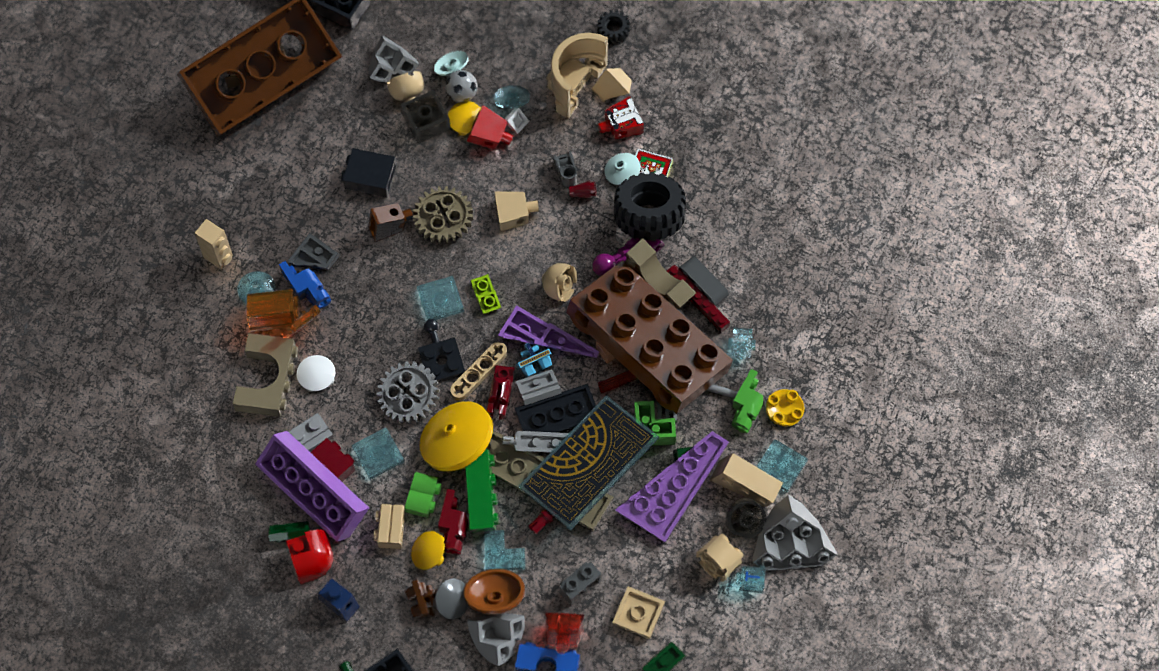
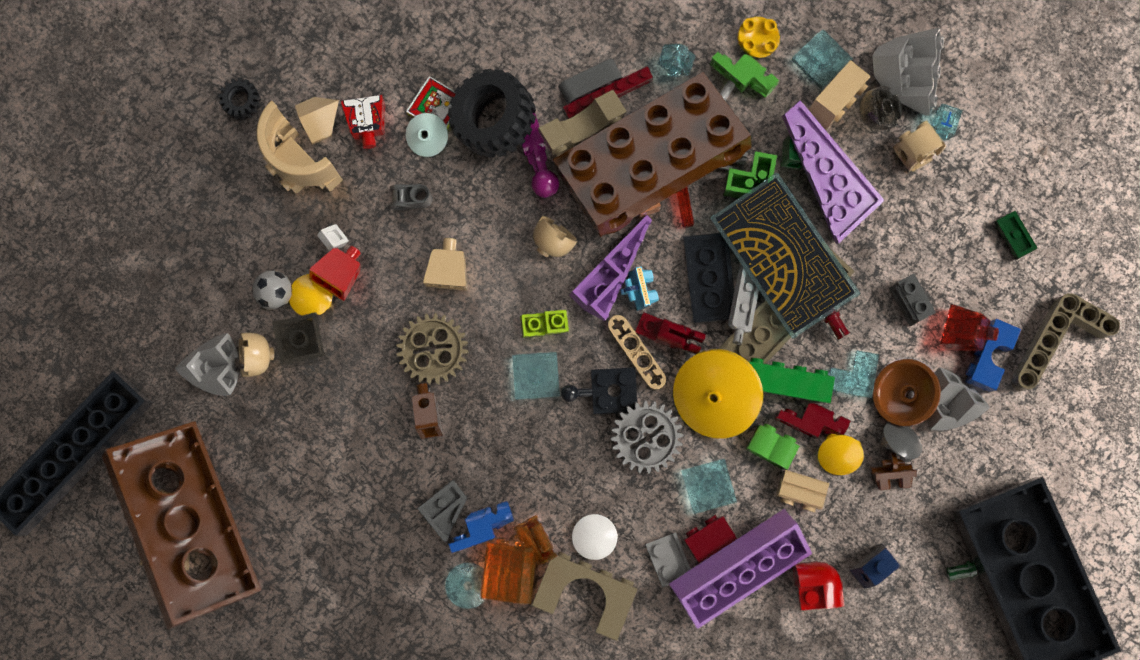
camera: 75 degrees left, 15 degrees up
tan brick [194,219,233,269] -> none
dark green plate [268,521,310,542] -> none
black brick [341,148,397,197] -> none
light aqua dish [434,51,468,76] -> none
clear light blue dish [494,85,530,109] -> none
light grey plate [516,370,561,405] -> none
dark red cone [569,180,597,199] -> none
tan plate [612,587,665,640] -> none

